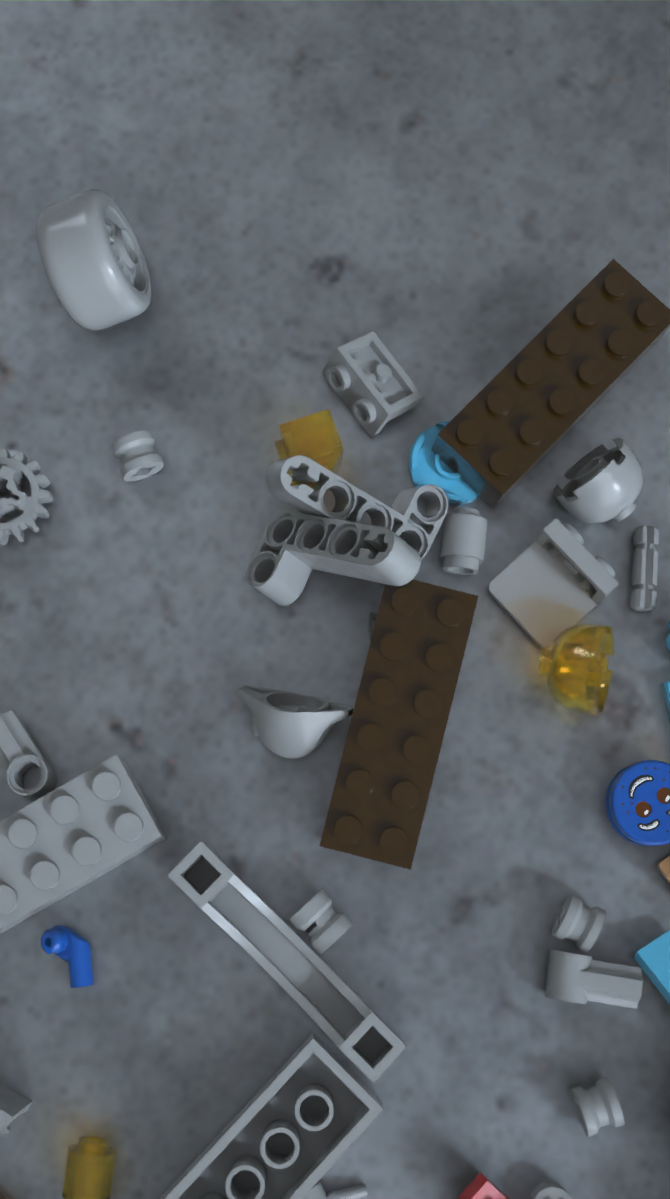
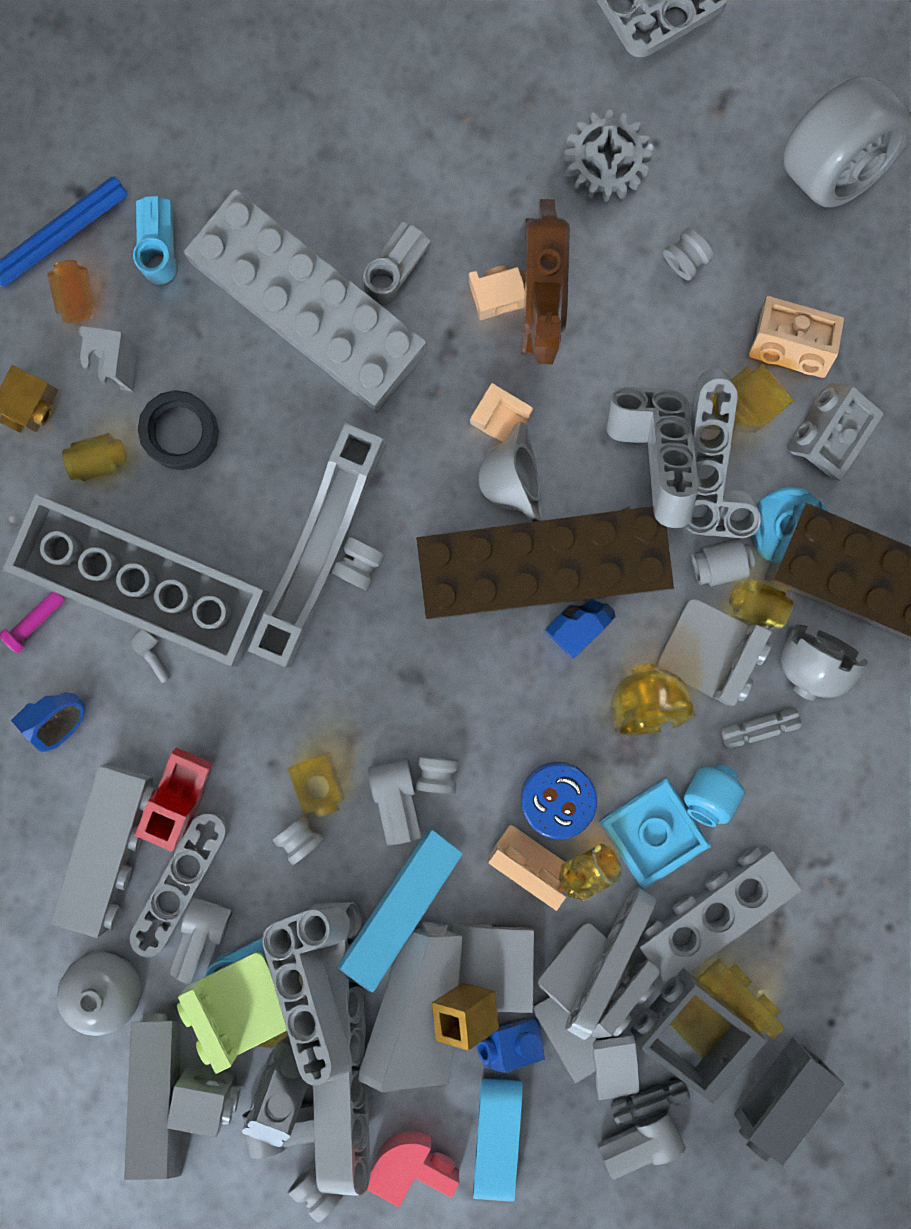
camera: 75 degrees right, 10 degrees up
blue arm [41,925,94,988] -> none
none -> black tyre [137,390,219,470]
none -> clear yellow brick [288,752,345,818]
none -> light nougat brick [469,265,526,320]
none -> light nougat panel [470,383,534,443]
none -> reddish brown animal [521,199,570,365]
none -> blue rock [544,600,616,659]
none -> clear yellow brick [729,578,793,629]
none -> light nougat bracket [749,296,844,378]

